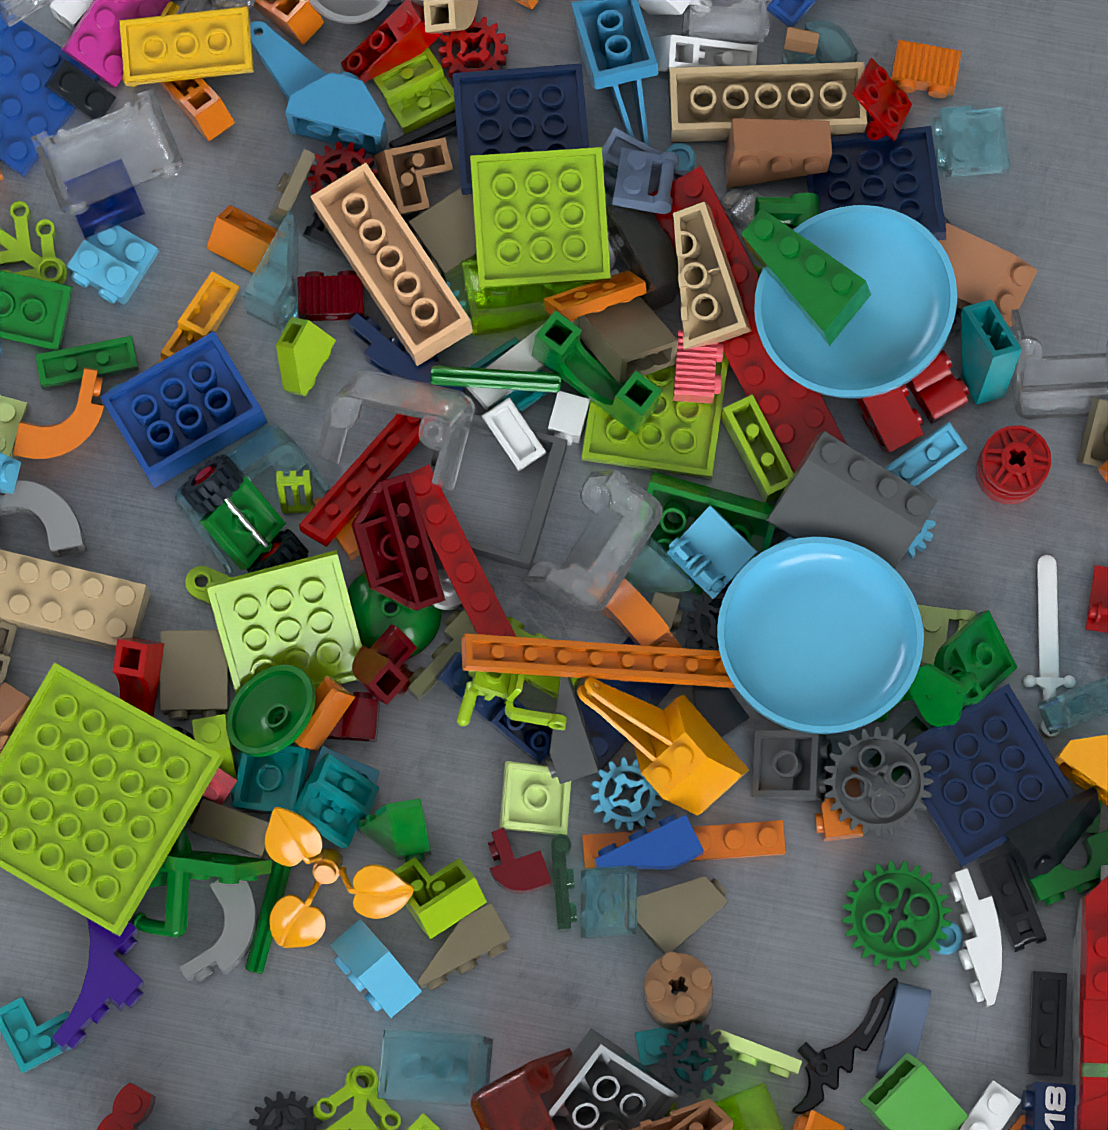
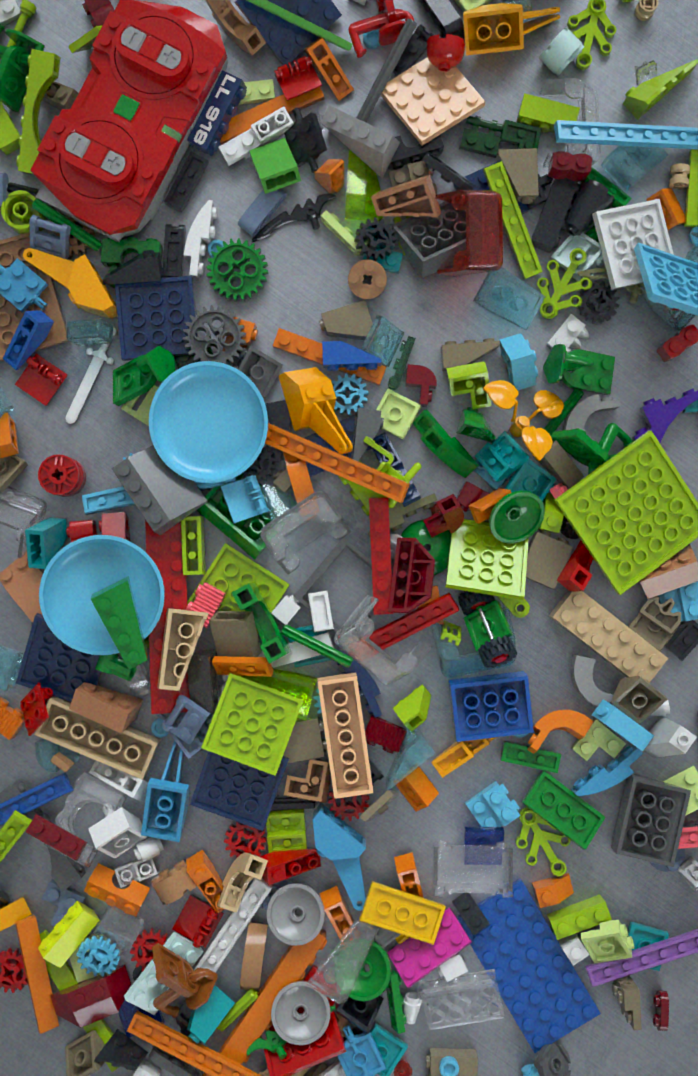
camera: 160 degrees left, 10 degrees up
none -> green slope [413,409,479,478]
none -> green plate [543,344,615,395]
none -> white plate [546,314,589,352]

